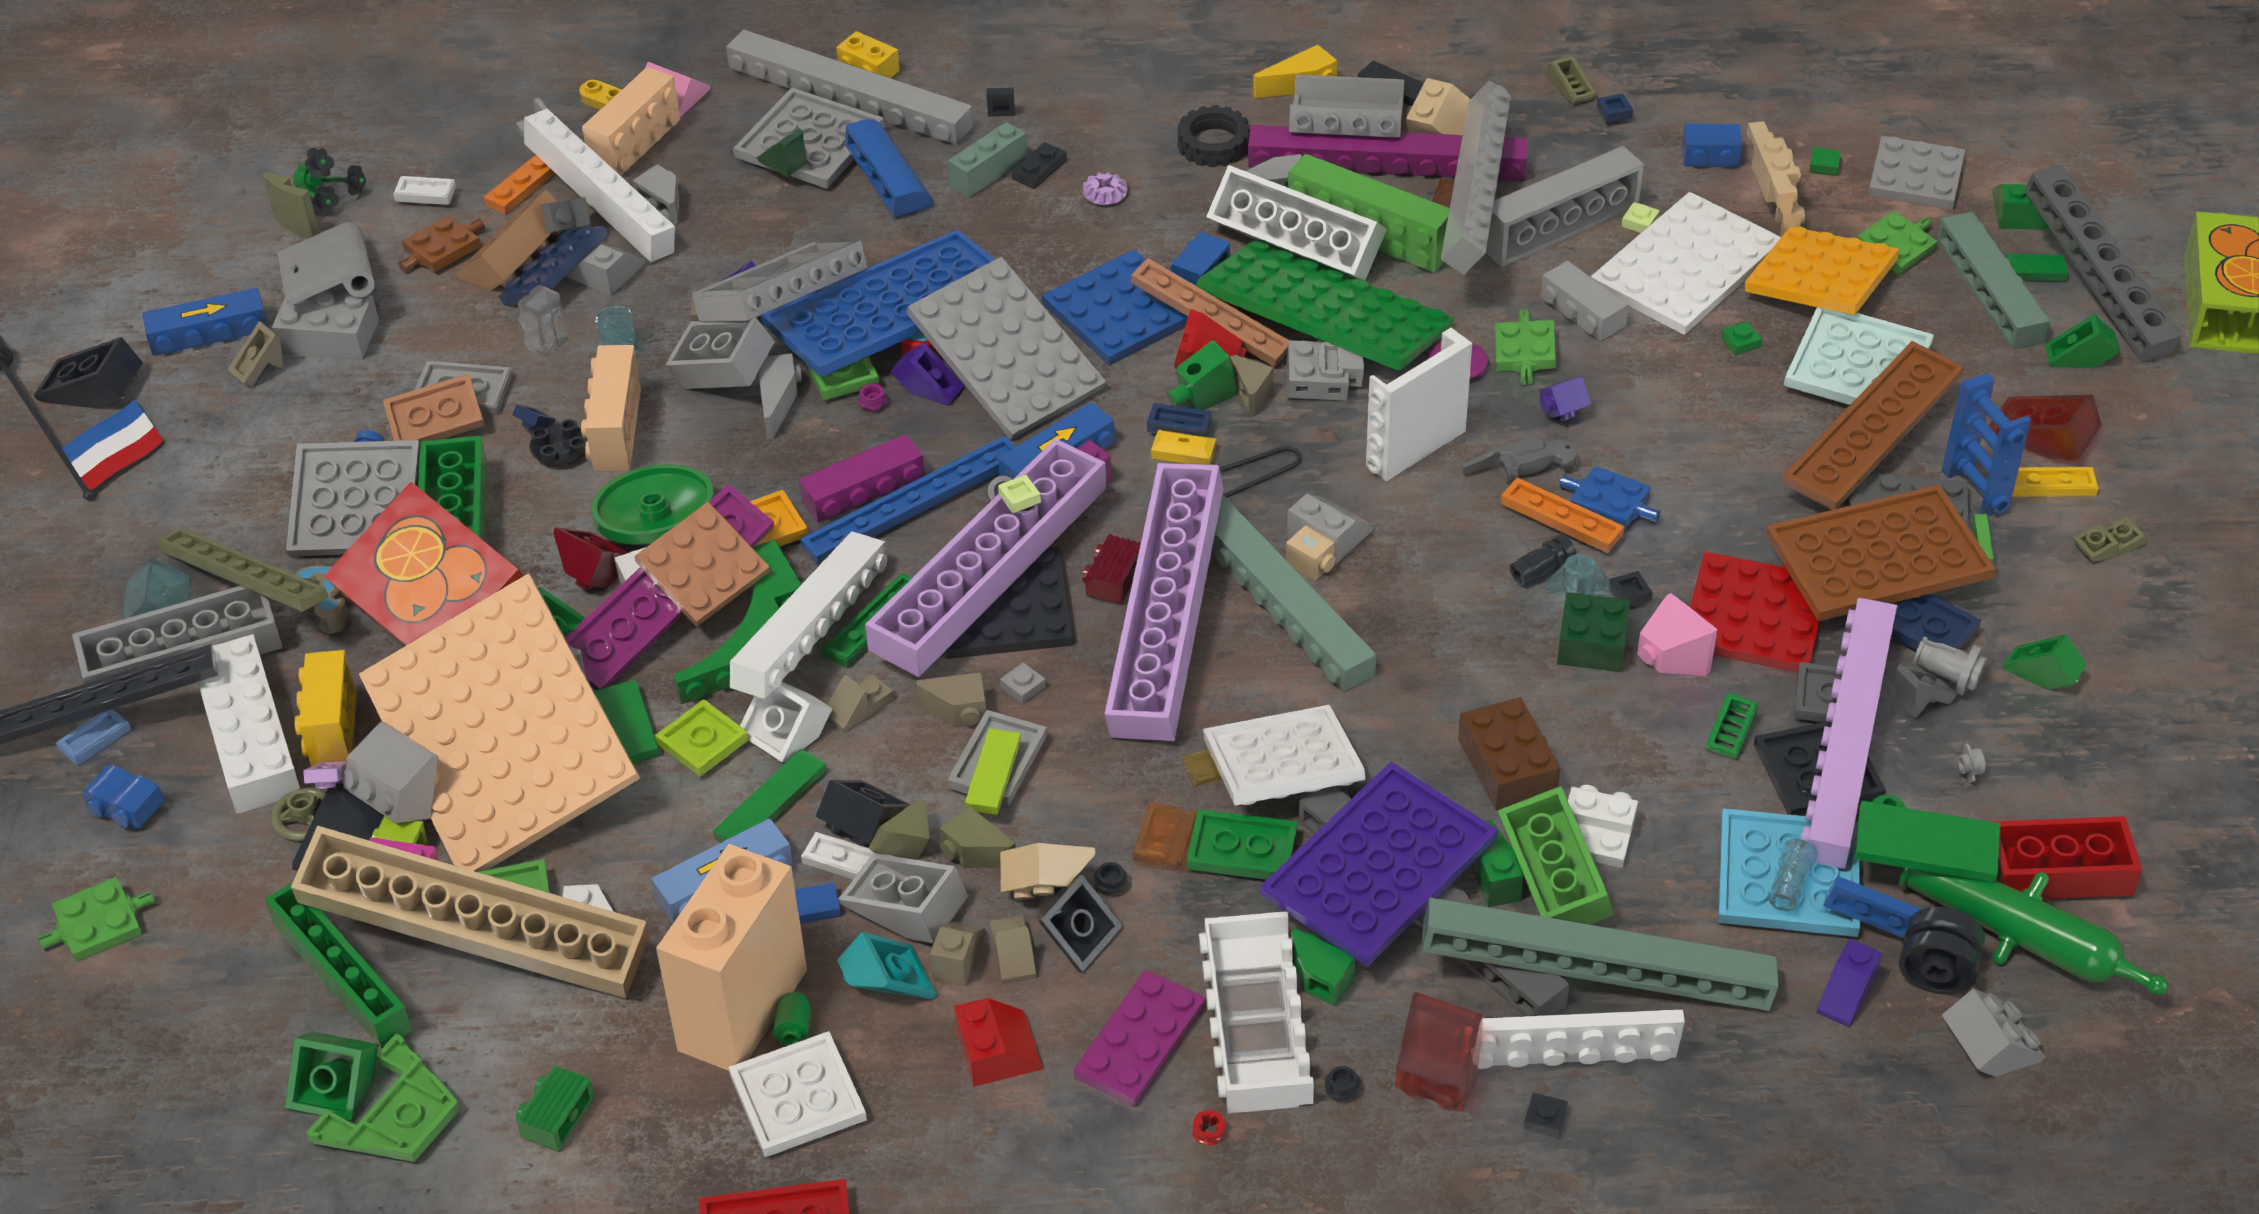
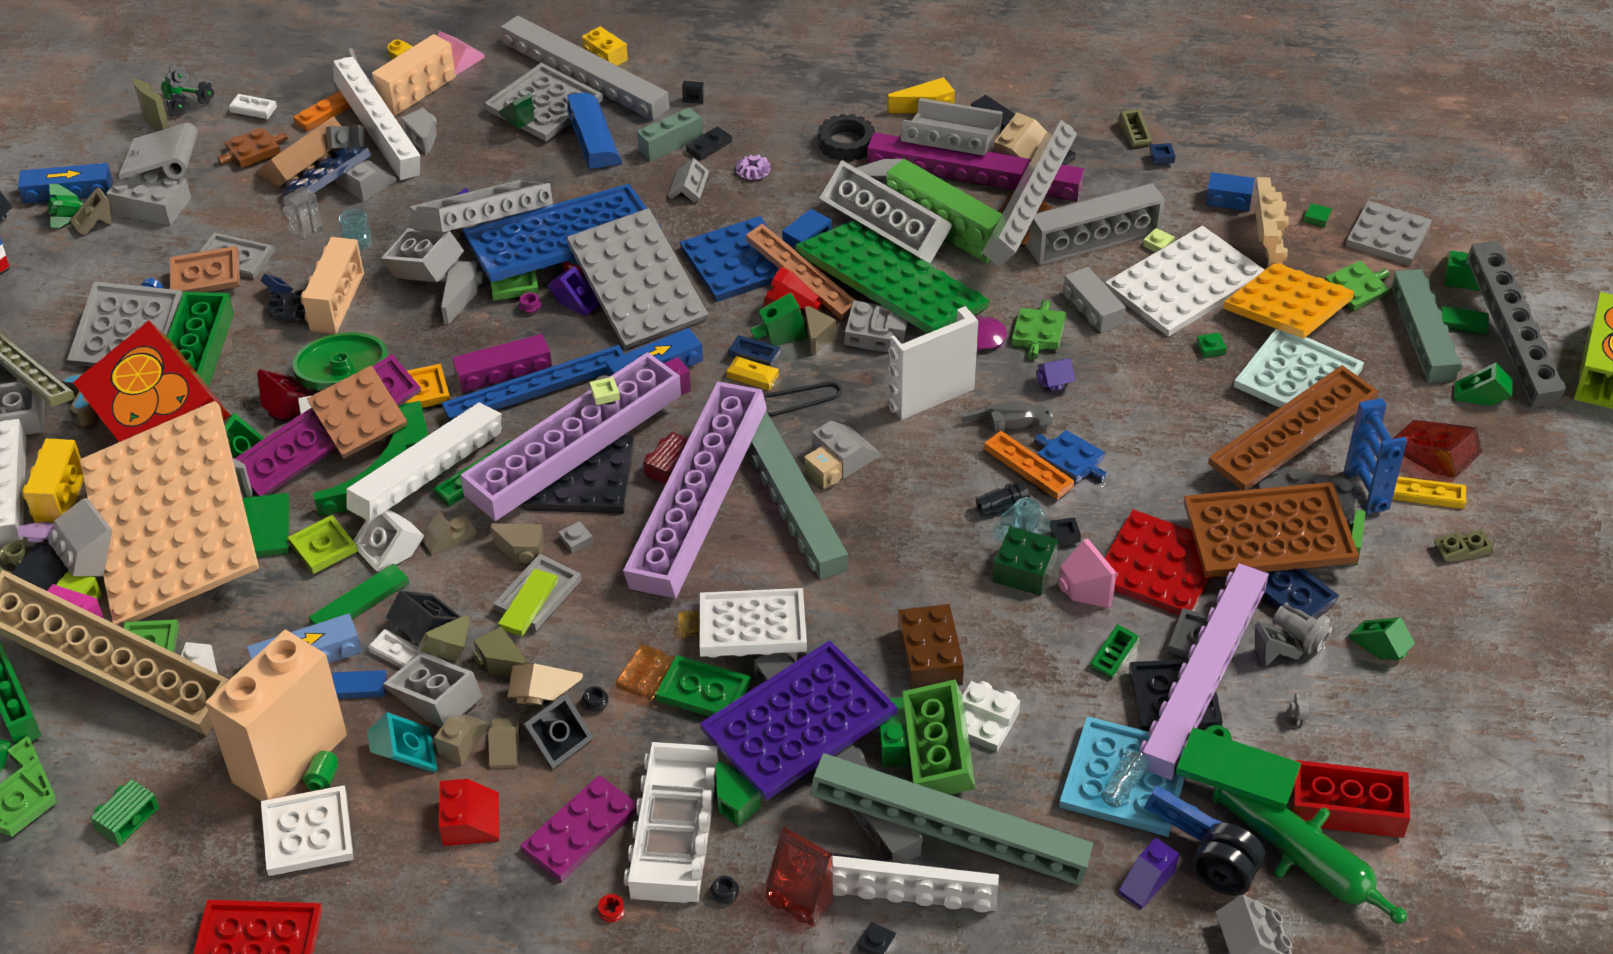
camera: 10 degrees right, 0 degrees up
none -> green brick [46,184,82,228]
none -> light grey panel [668,158,709,203]

